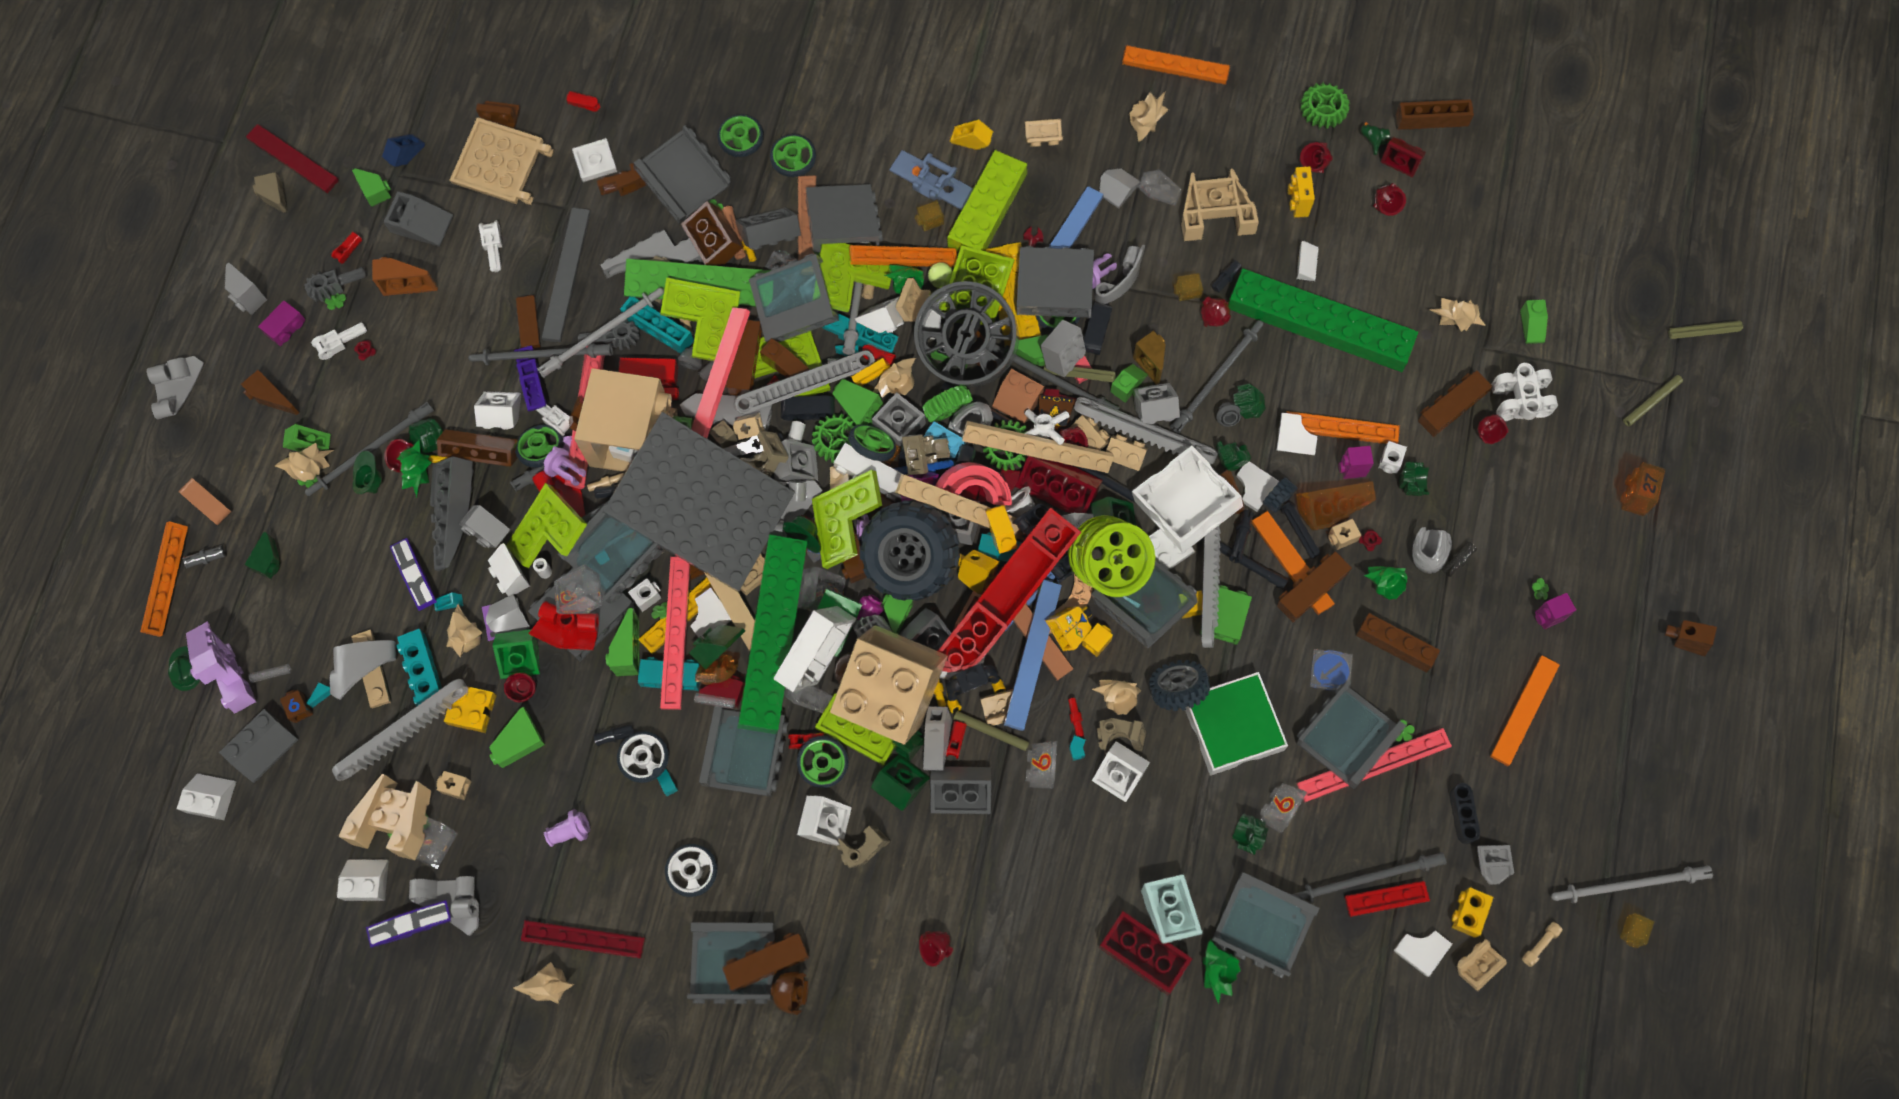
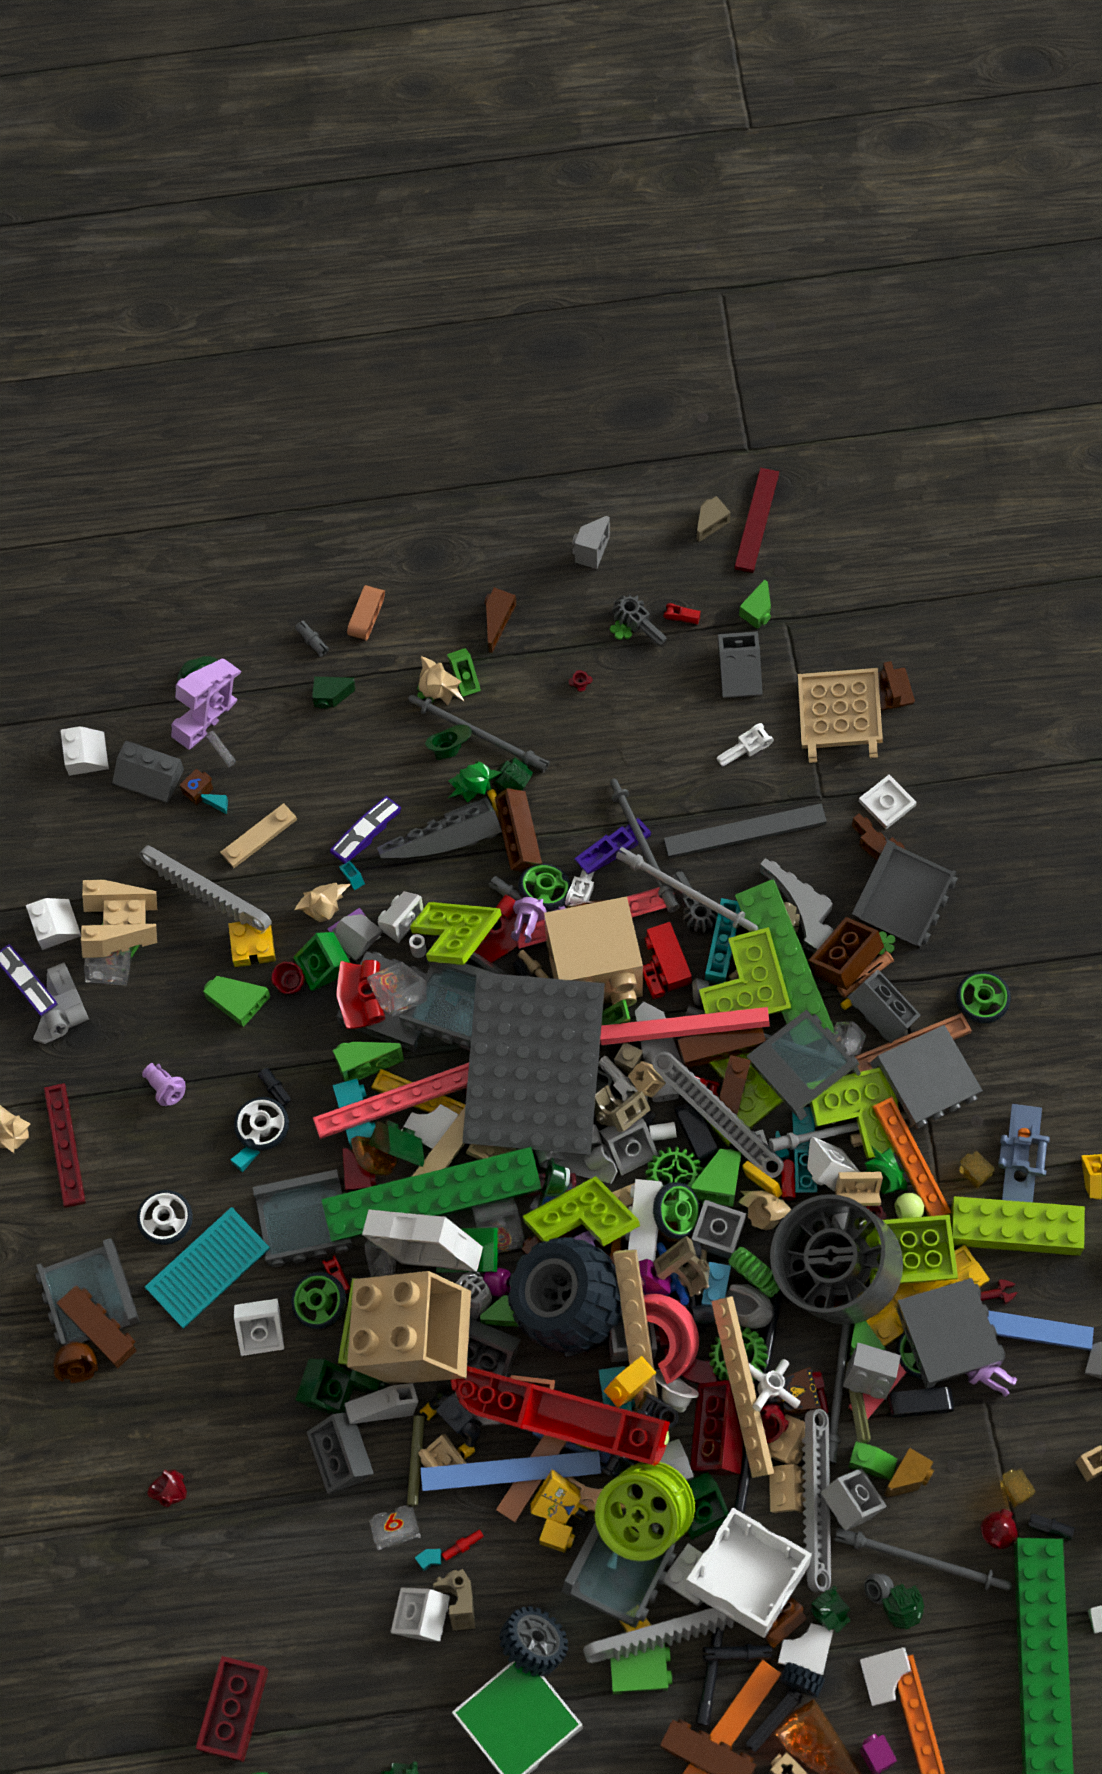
camera: 70 degrees right, 5 degrees down
orange plate [140,521,188,637] -> none
light grey panel [147,356,204,420] -> none
magenta brick [258,300,306,347] -> none
white connector [311,323,367,360] -> none
light grey panel [330,640,396,700] -> none
dark orange slope [372,257,438,296] -> none
dark blue slope [382,134,425,167] -> none
dark red helmet [384,439,414,473] -> none
teal brick [397,629,442,707] -> none
tan brick [437,771,471,800] -> none
light grey brick [458,505,510,548] -> none
white slope [474,392,521,430] -> none
reddish brown tile [516,295,541,348] -> none
red bar [566,91,600,112] -> none
white brick [628,579,661,612] -> none
bright green plant [651,602,667,619] -> none
clear piece [694,693,735,709] -> none
bright green wheel [717,114,764,157] -> none
dark tan tile [837,826,891,868] -> none
yellow bar [933,680,946,707] -> none
red bar [946,721,967,759] -> none
yellow torso [958,550,999,594] -> none
nougat slope [992,369,1044,425] -> none
tan hair [1092,680,1141,715] -> none
light grey panel [1095,244,1145,304] -> none
light aqua slope [1141,874,1202,944] -> none
none -> teal window [145,1207,270,1329]

